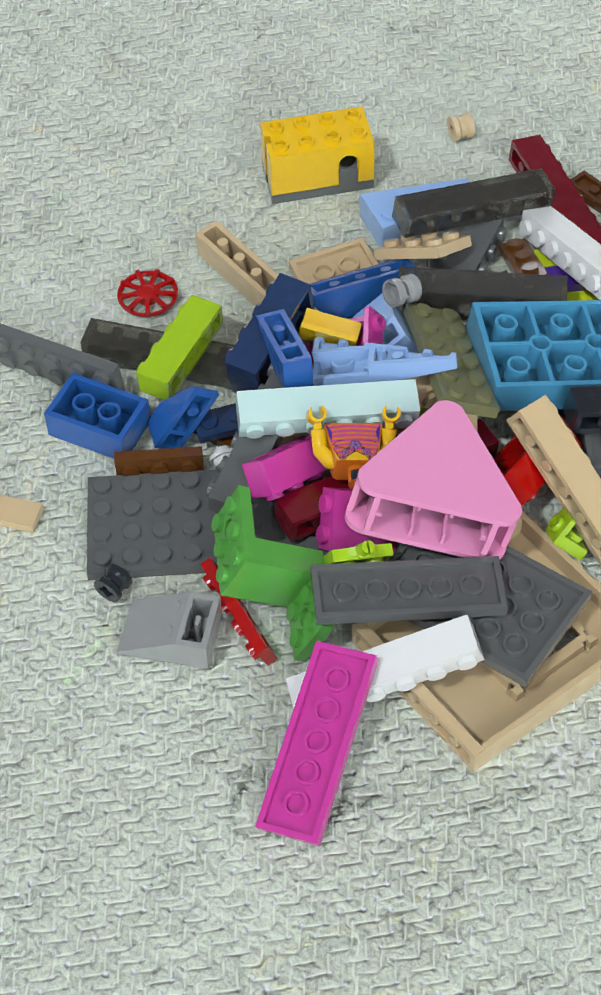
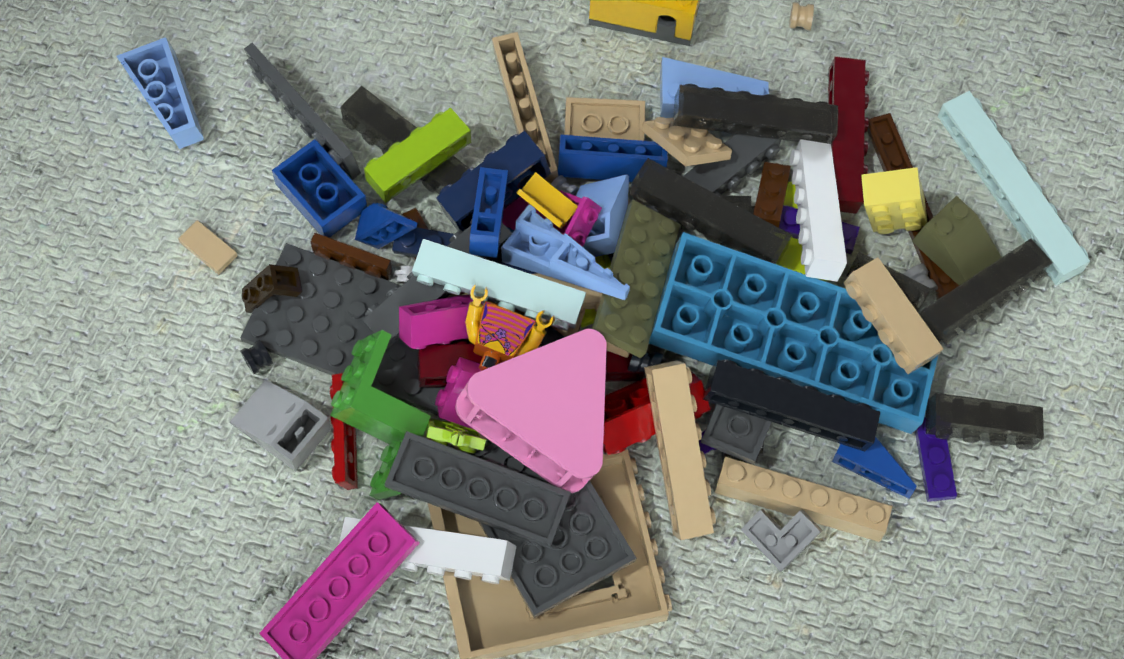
camera: 20 degrees right, 15 degrees up
red wheel [117,269,178,317] -> none
light grey wheel [382,274,422,308] -> none
lime bracket [545,508,588,561] -> none
none -> dark brown bracket [242,264,303,313]
none -> black wheel [627,351,663,377]

